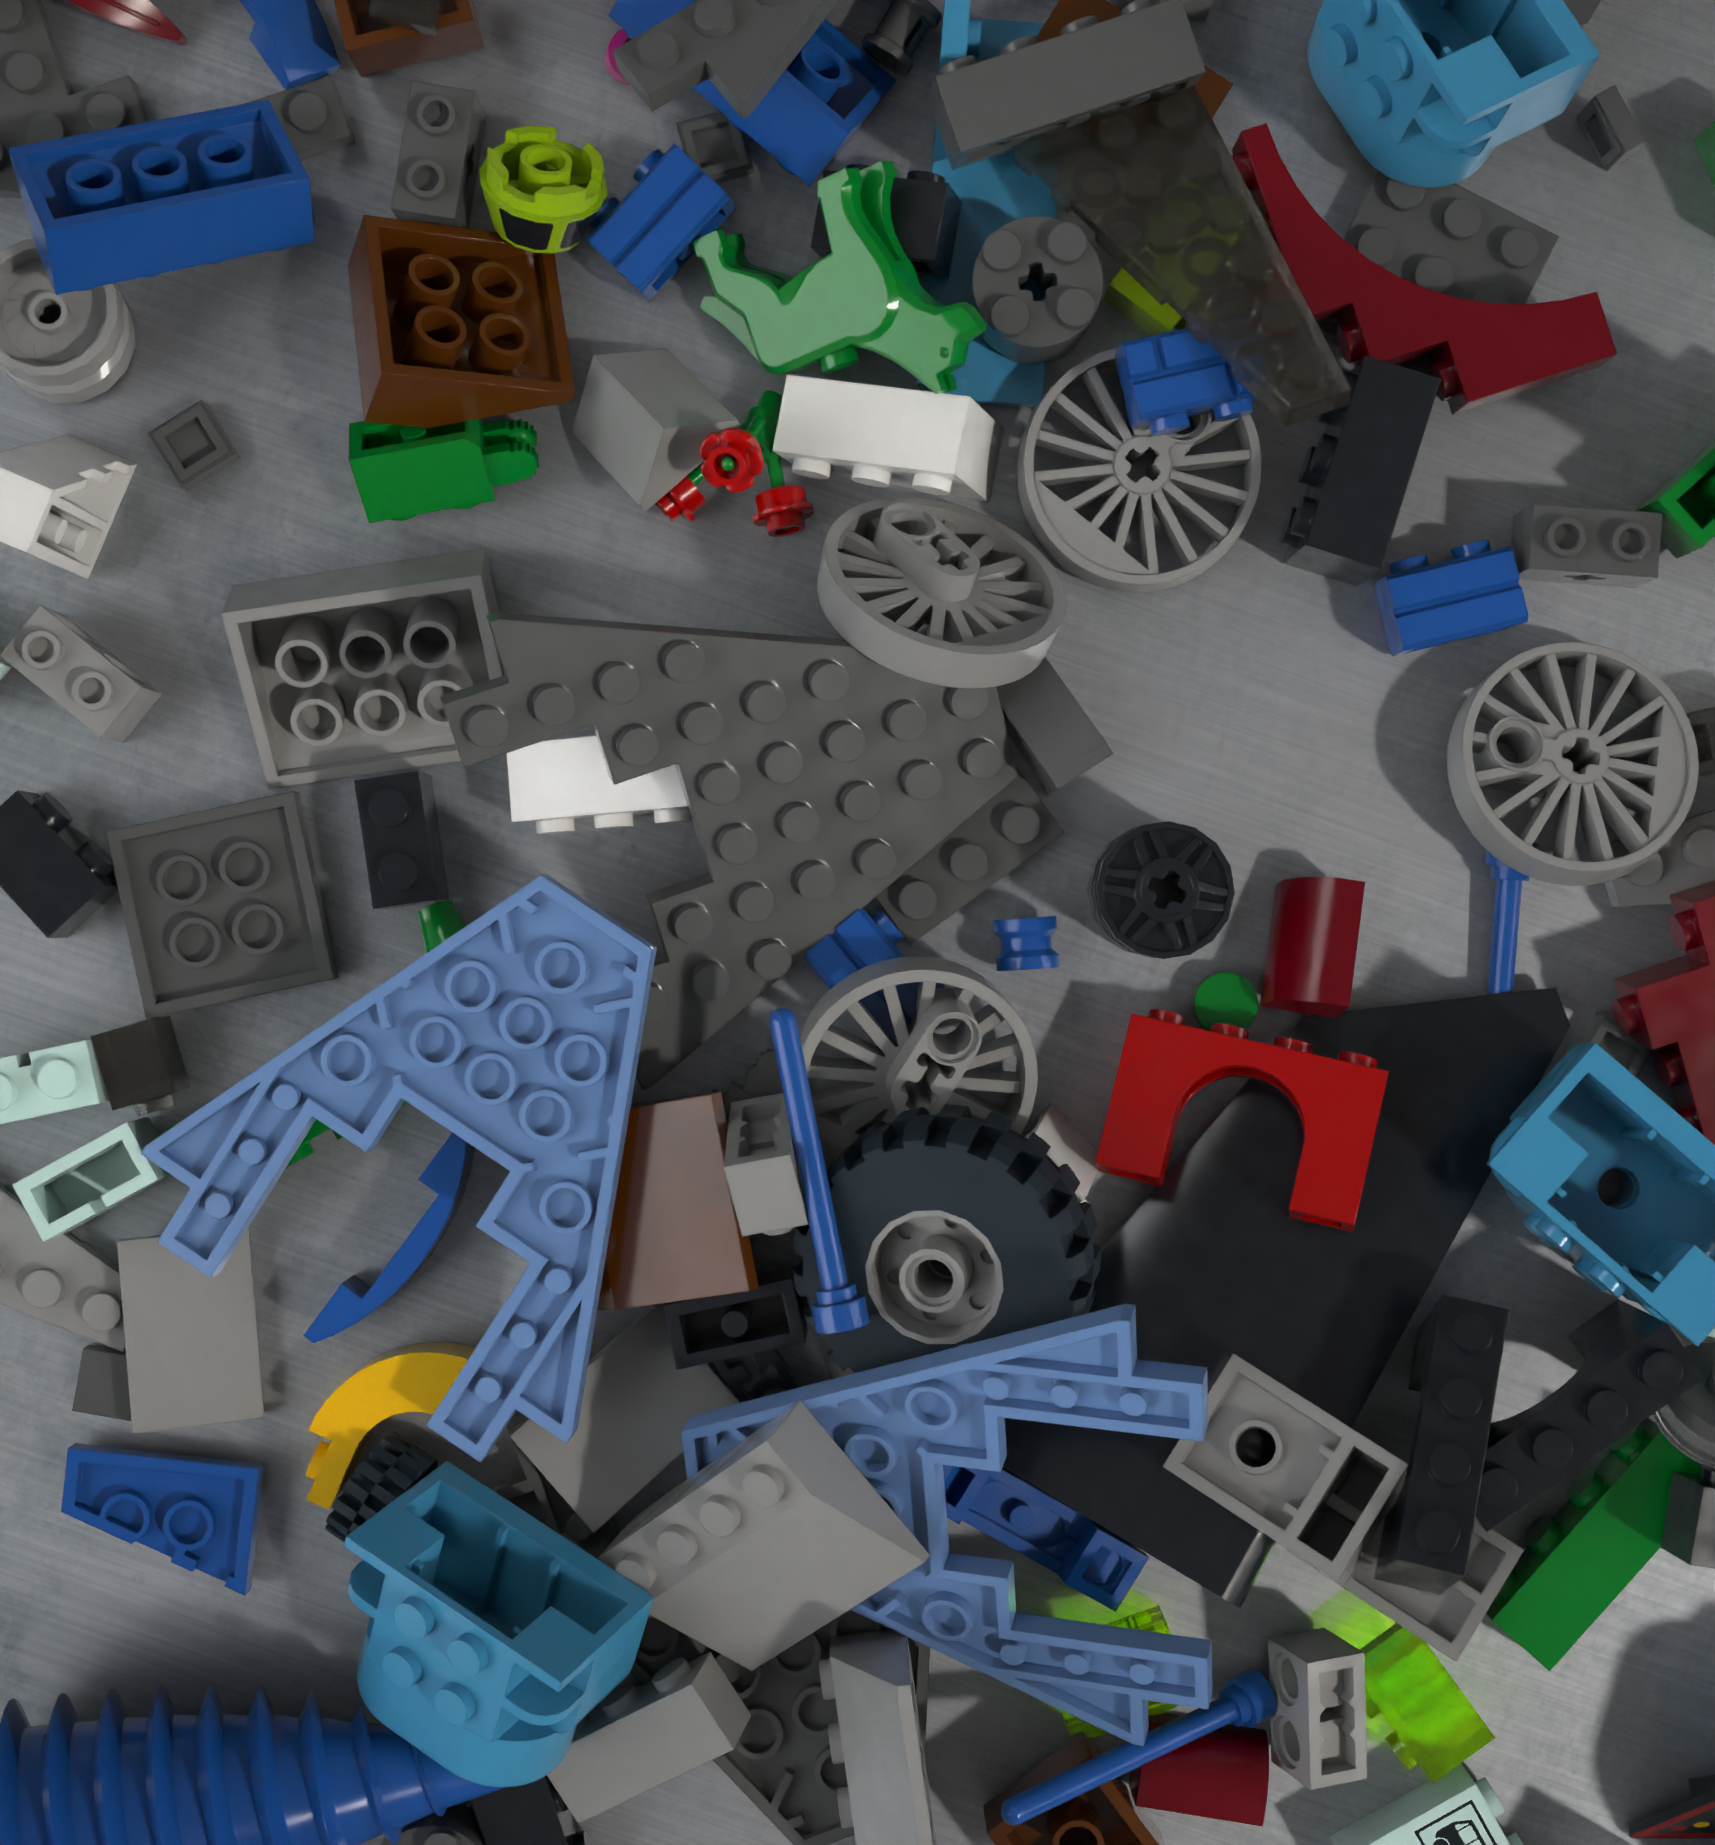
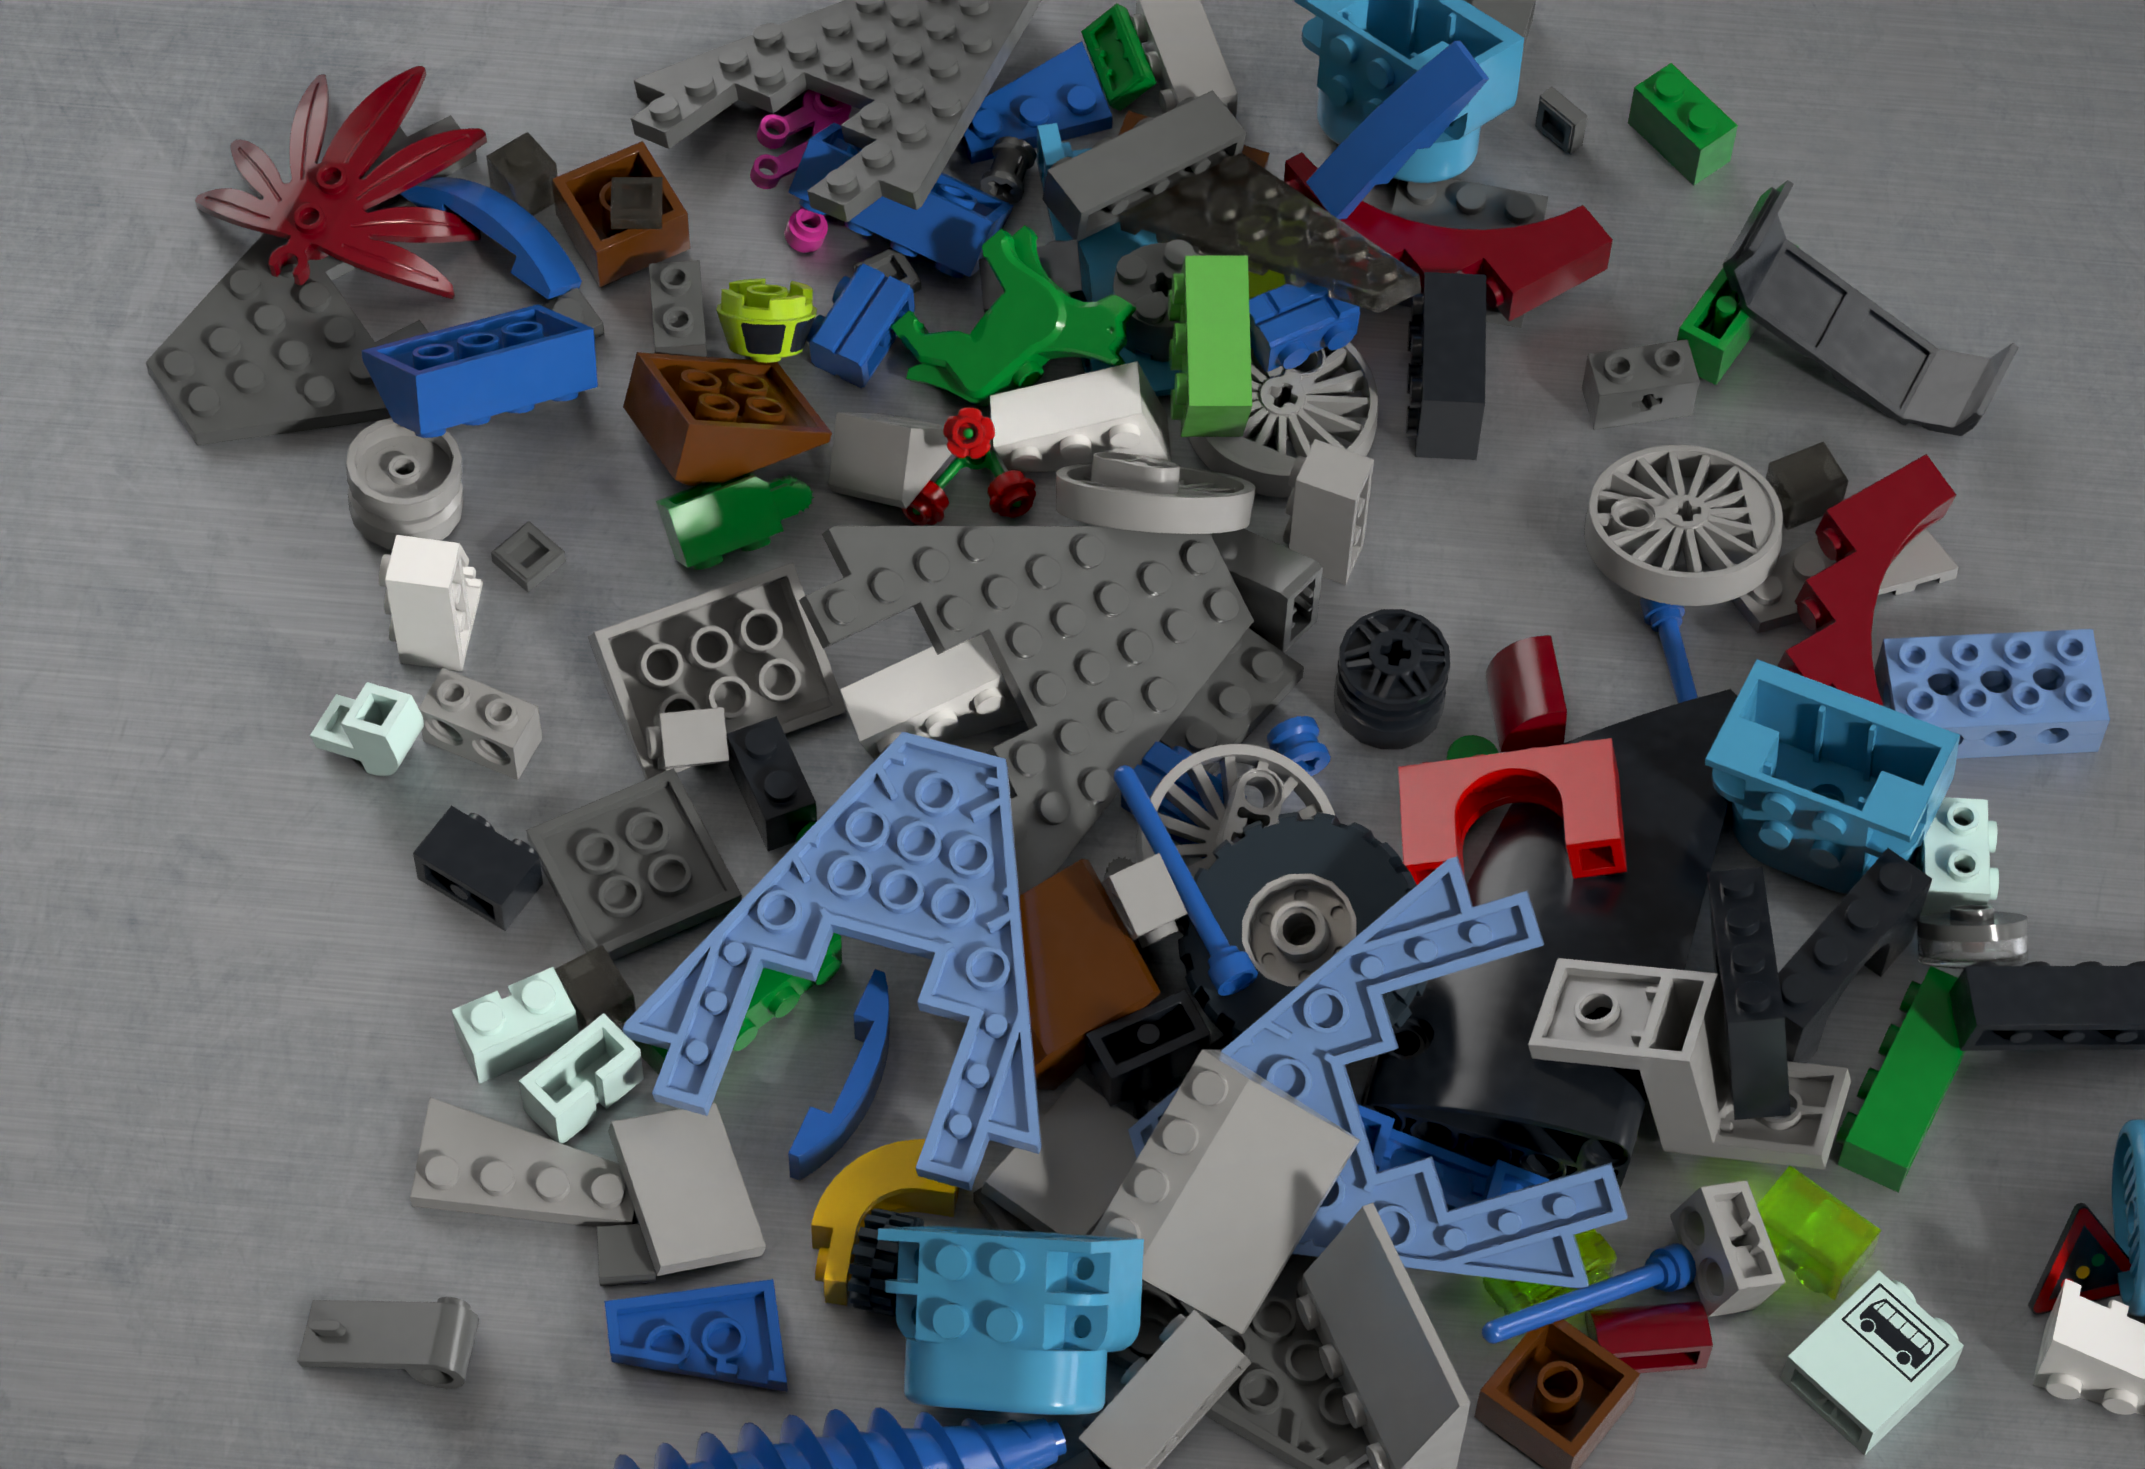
camera: 20 degrees left, 30 degrees down
blue brick [1374,540,1529,657] -> none
none -> light grey brick [646,707,729,770]
none -> bright green brick [1168,256,1252,437]
none -> light grey brick [1283,439,1374,585]
none -> blue slope [1306,40,1489,220]

